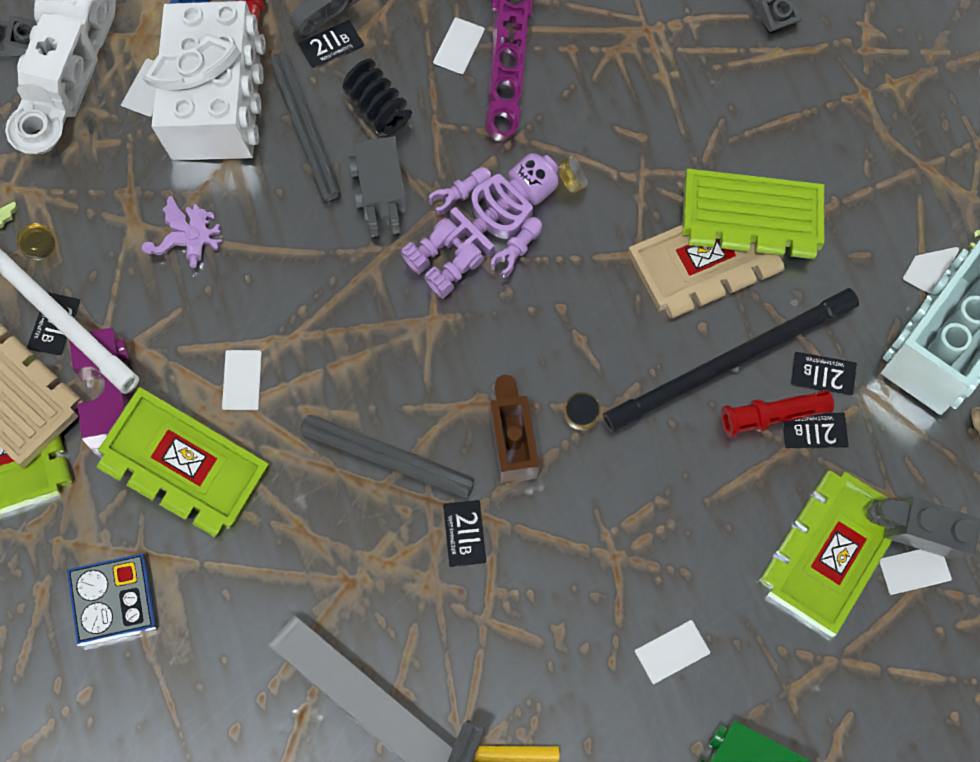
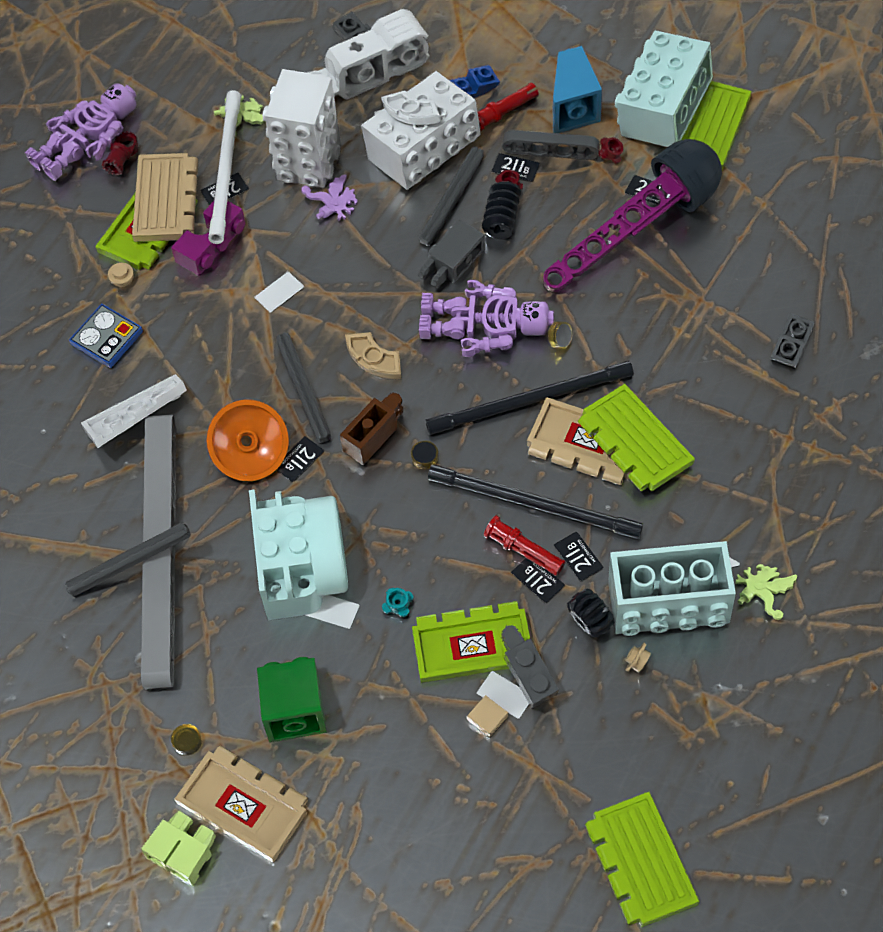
camera: 55 degrees right, 10 degrees down
clear yellow tile [16,223,55,260] -> none
lime hinge [96,387,268,537] -> none
white sticker [433,17,485,74] -> none
yellow piece [472,746,559,762] -> none
none -> white wing [81,374,187,448]
none -> tan plate [108,263,134,287]
none -> orange dish [206,400,289,481]
none -> light aqua brick [249,490,348,620]
none -> white brick [263,69,341,188]
none -> tan tile [345,332,401,379]
none -> teal plate [382,588,414,617]
none -> black piece [425,360,634,435]
none -> tan tile [467,695,508,737]
none -> dark red plate [495,170,523,191]
none -> black gear [567,589,615,638]

